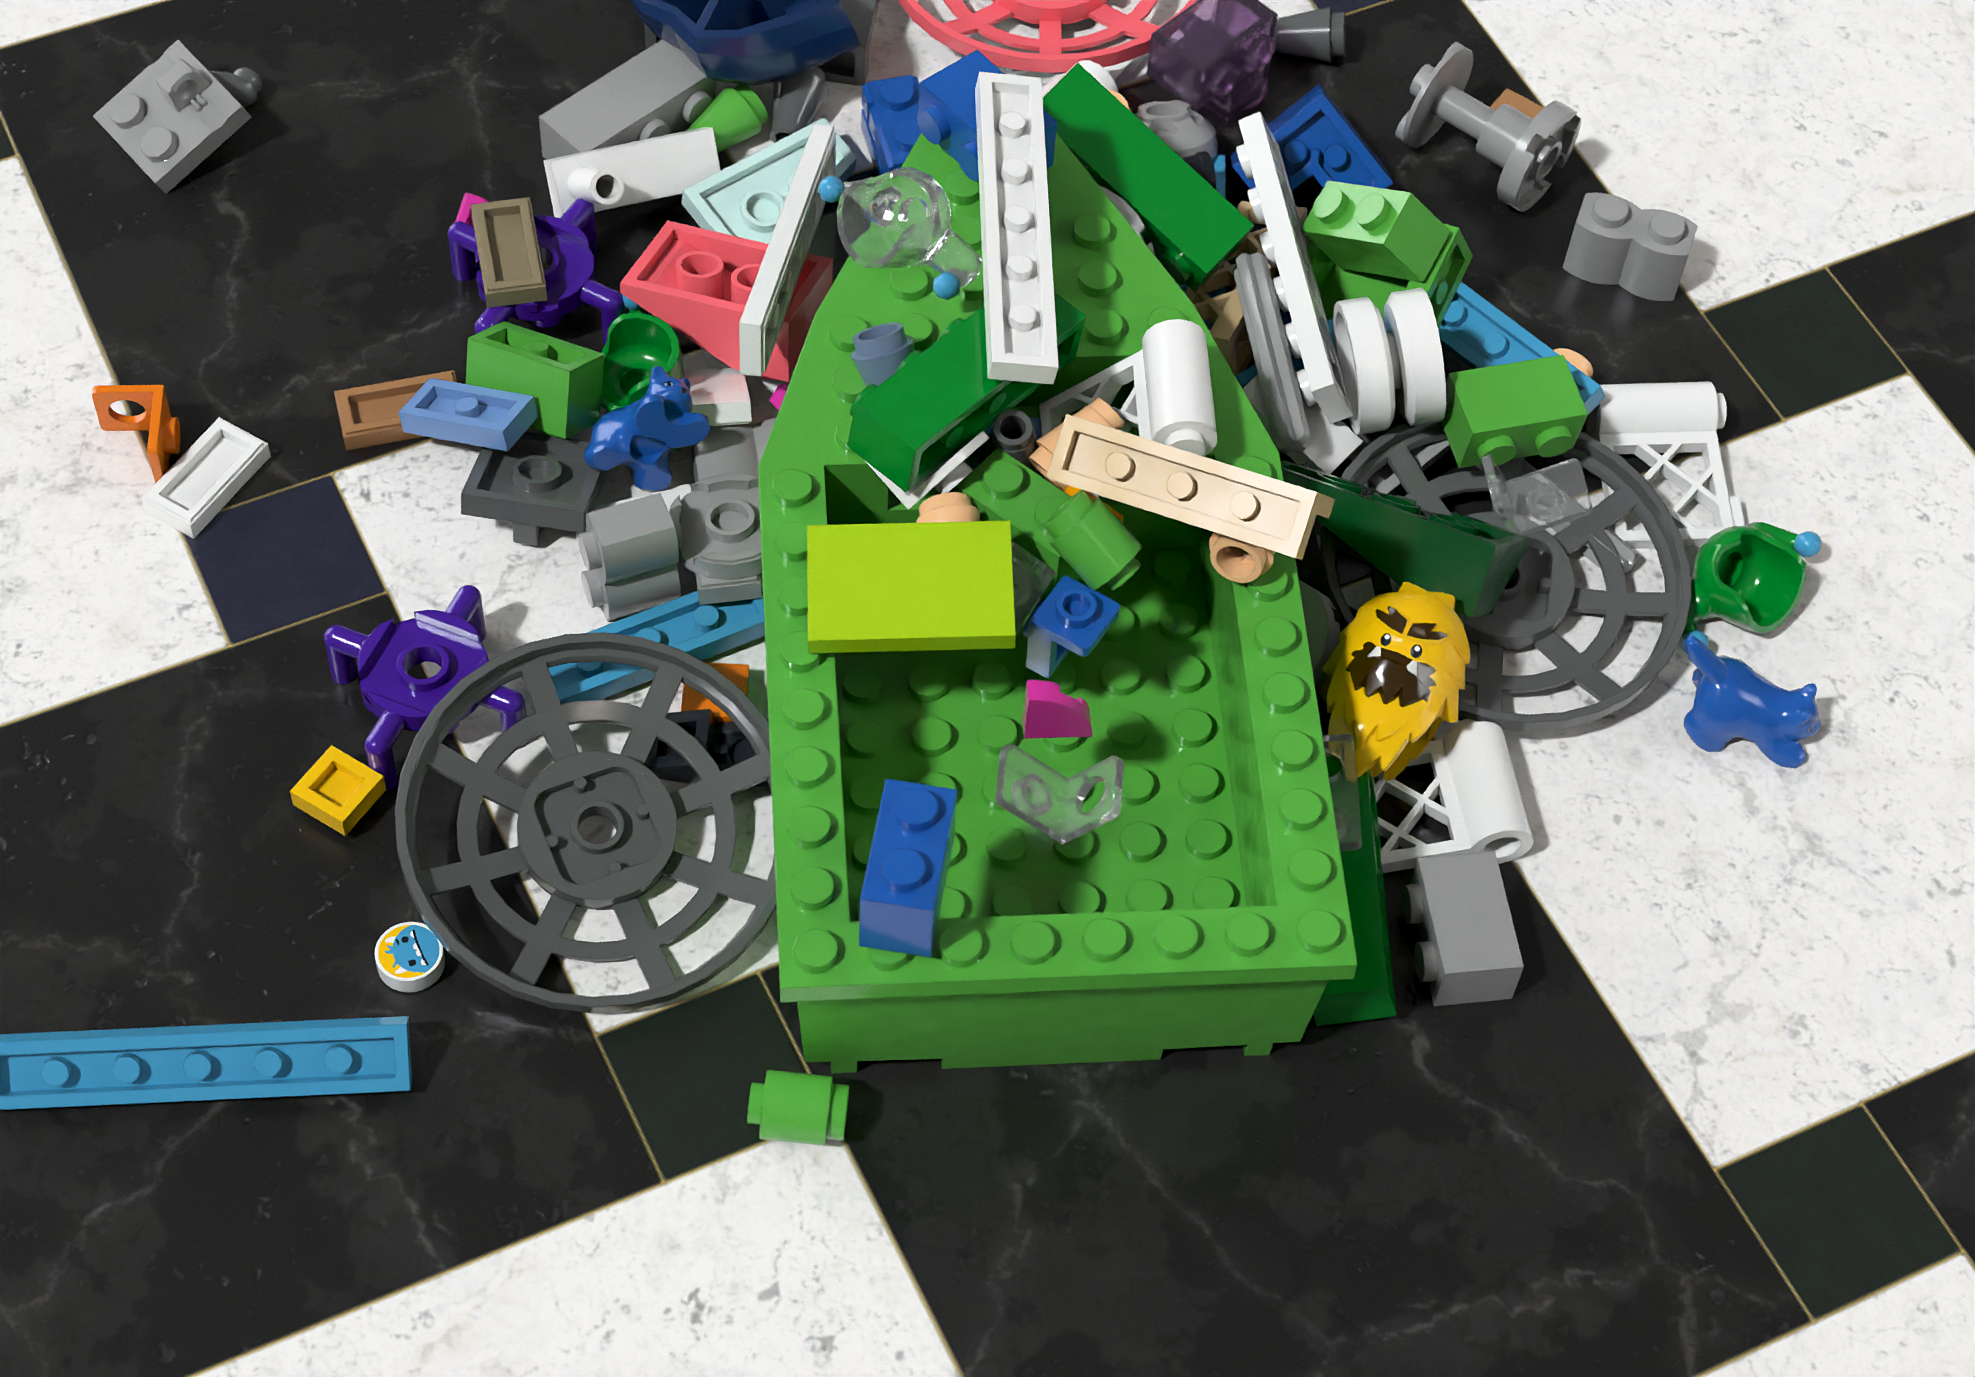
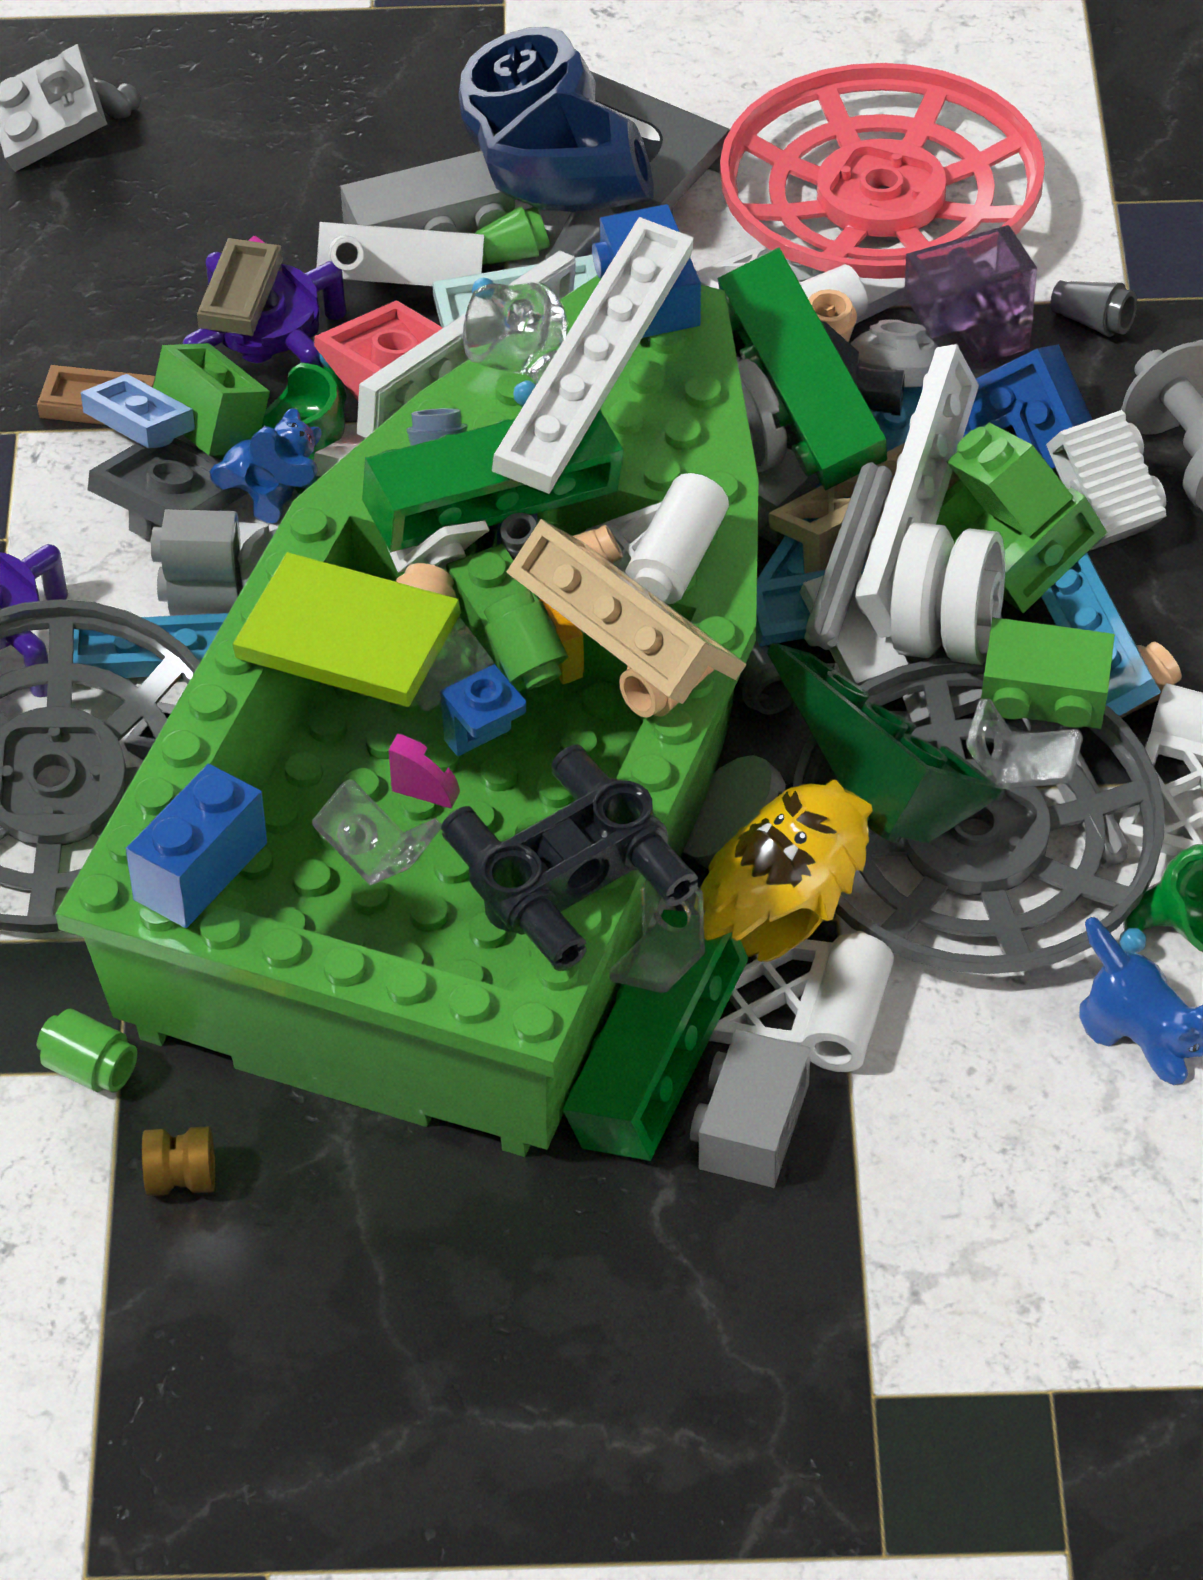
camera: 30 degrees right, 5 degrees down
none -> pearl gold wheel [142,1126,215,1196]
none -> black piece [441,744,698,971]
none -> white brick [1046,410,1166,550]

